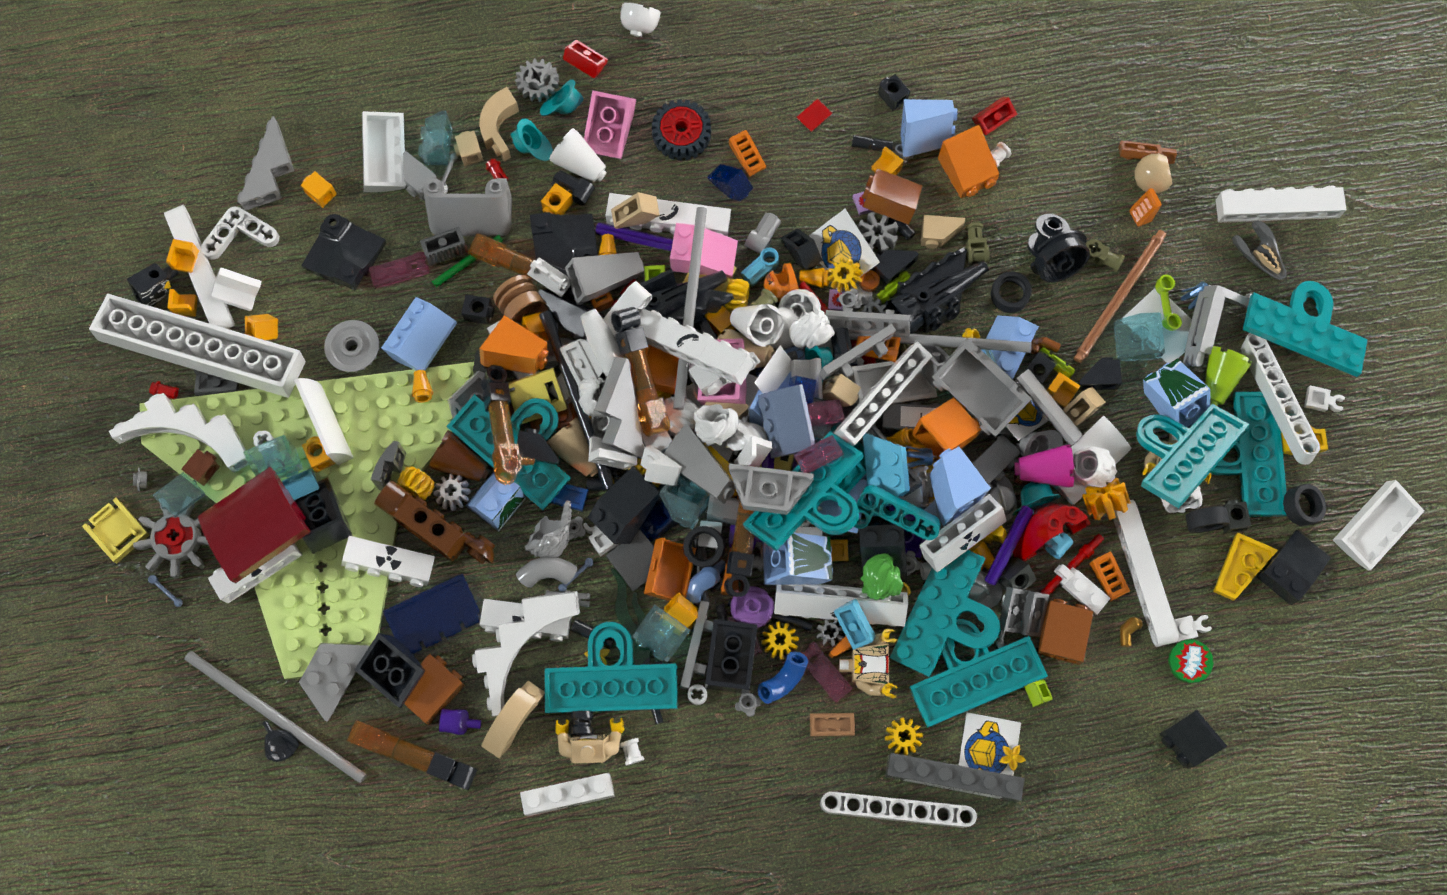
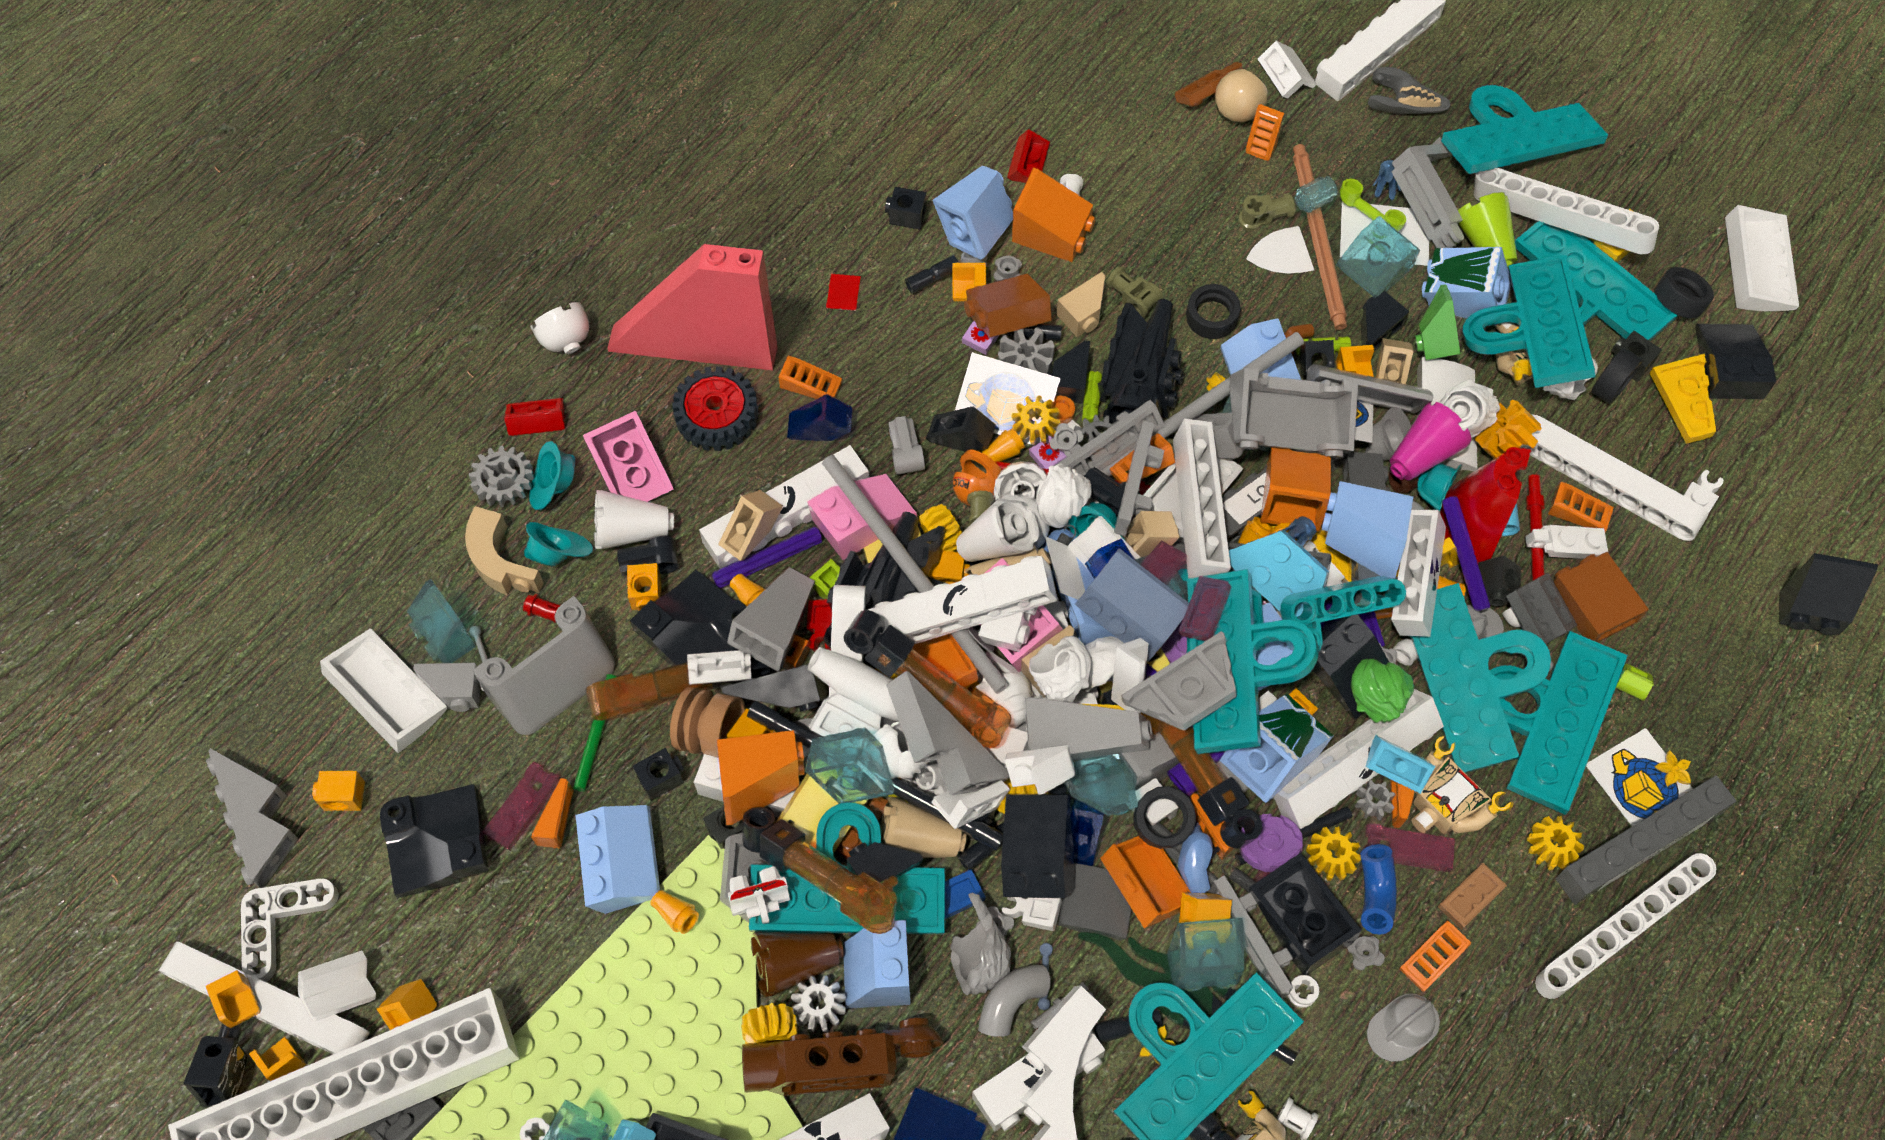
camera: 40 degrees left, 10 degrees down
white slope [294,378,353,465] -> none
light orange brick [302,436,336,473] -> none
light grey gear [324,320,379,373] -> none
dark grey slope [371,441,406,491] -> none
dark grey brick [420,227,468,266] -> none
tan brick [453,131,483,166] -> none
medium azure piece [741,247,779,287] -> none
black piece [1027,214,1090,283] -> none
pearl gold arm [1120,617,1143,647] -> none
tile [1168,639,1214,684] -> none
white plate [1304,385,1345,412] -> none
none -> orange slope [531,778,574,848]
none -> coral slope [607,244,778,371]
none -> white hips [728,866,790,924]
none -> clear light blue slope [805,727,894,804]
none -> light grey plate [994,256,1022,281]
none -> white sticker [1246,226,1314,274]
none -> white panel [1258,41,1317,99]
none -> clear light blue brick [1295,176,1338,213]
none -> light grey piece [1367,994,1440,1062]
none -> orange slope [1399,921,1471,993]
none -> bright green slope [1415,284,1460,360]

